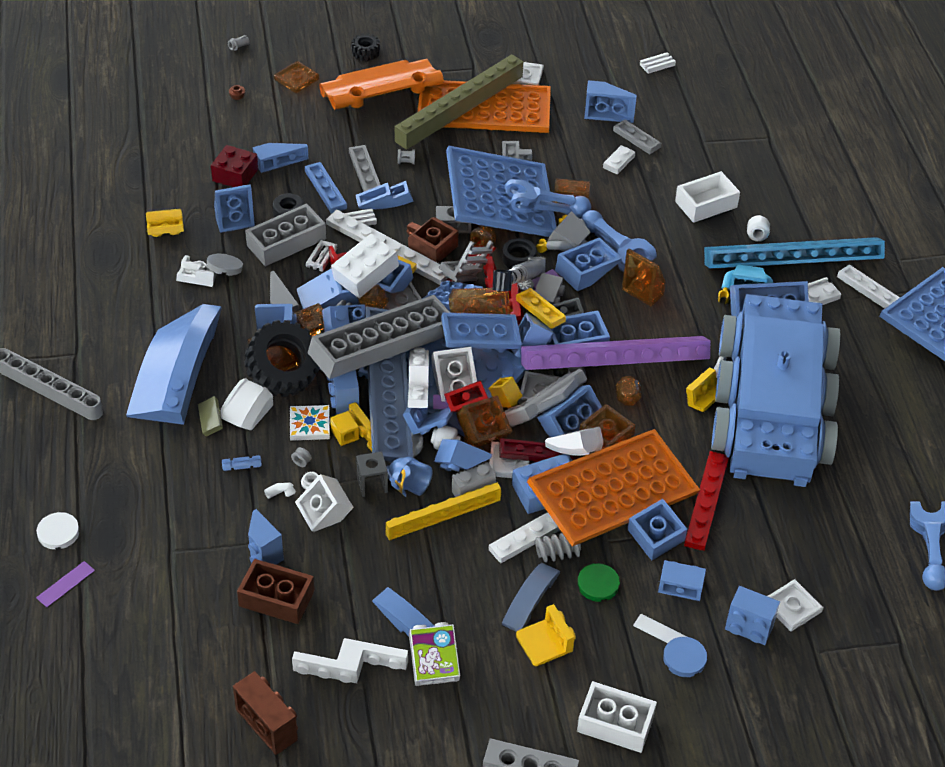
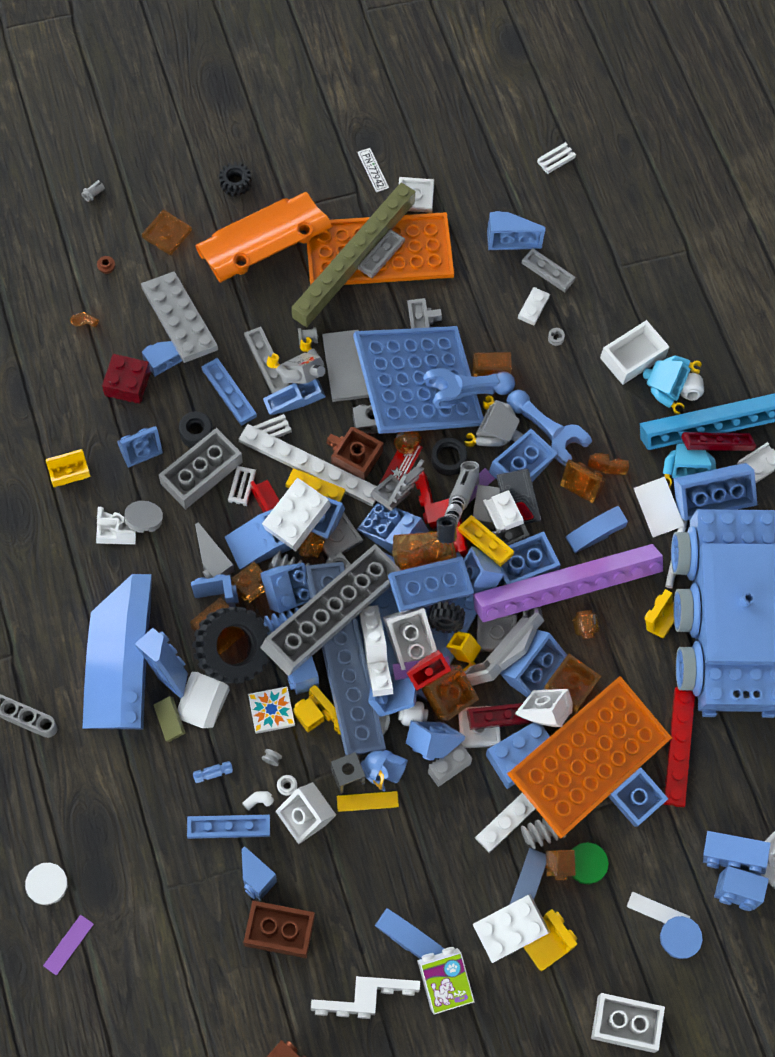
camera: 10 degrees left, 20 degrees up
yellow plate [386,482,501,540] -> none
medium blue brick [658,560,706,601] -> none
none -> clear orange arm [70,312,99,327]
none -> medium blue slope [135,628,188,698]
none -> light grey plate [141,271,218,363]
none -> medium blue plate [187,815,270,839]
none -> light grey torso [267,337,325,384]
none -> light grey tile [322,330,369,402]
none -> yellow sticker [337,791,399,812]
none -> white sticker [357,148,389,192]
none -> light grey tile [358,229,405,278]
none -> black tyre [428,602,465,633]
none -> white brick [473,894,550,963]
none -> white plate [483,490,524,533]
none -> black sticker [496,469,541,524]
none -> clear orange brick [546,850,576,880]
none -> light grey bush [548,328,565,346]
none -> medium blue slope [566,506,628,553]
none -> clear orange slope [588,453,629,475]
none -> white sticker [634,477,684,537]
none -> medium azure torso [643,355,702,415]
none -> dark red tile [681,432,756,451]
none -> medium blue piece [703,831,770,876]

